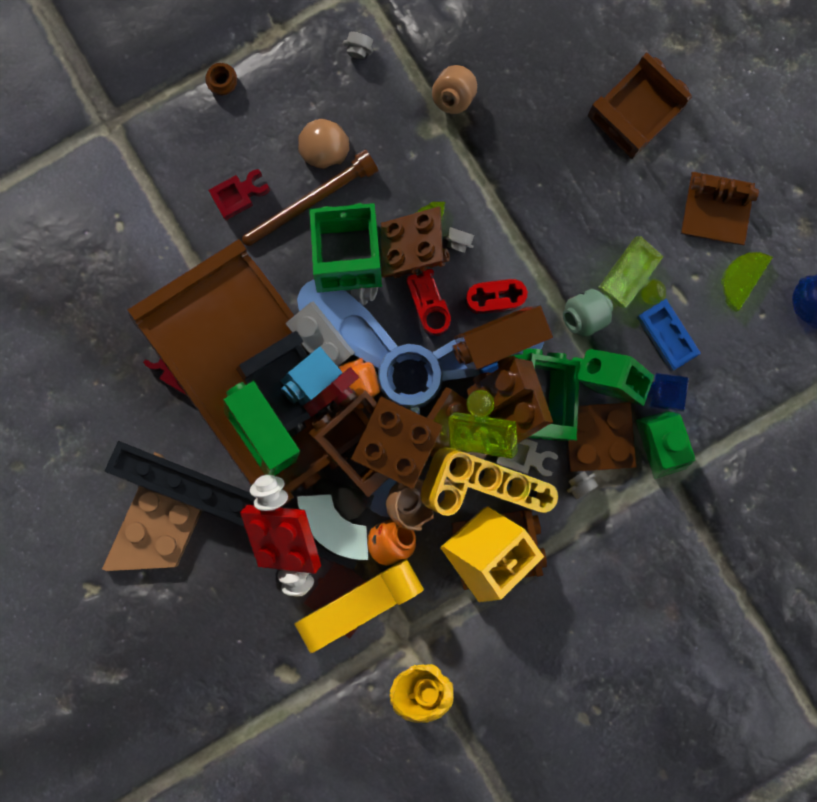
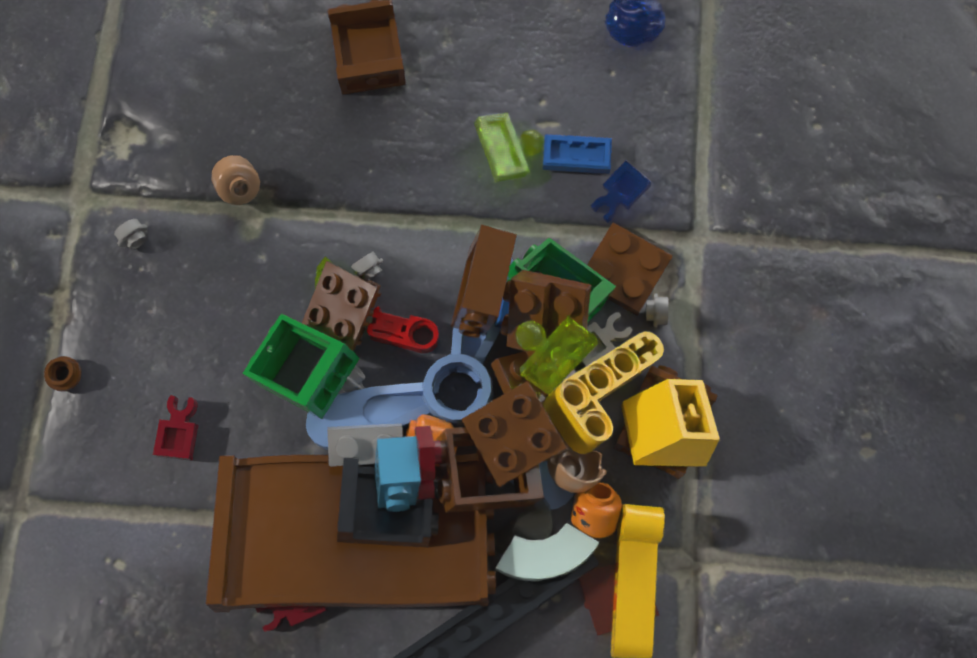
camera: 55 degrees left, 10 degrees down
green window [223,381,300,476] -> none
red plate [240,475,322,597] -> none
reddish brown piece [242,149,379,246] -> none
medium nougat hair [298,119,349,169] -> none
yellow hair [389,664,453,723] -> none
red beam [466,279,528,314] -> none
sand green head [563,289,613,337] -> none
green torso [572,349,654,406] -> none
green torso [635,411,695,479] -> none
reddish brown hinge [681,172,759,246] -> none
clear neon green tile [721,252,773,312] -> none

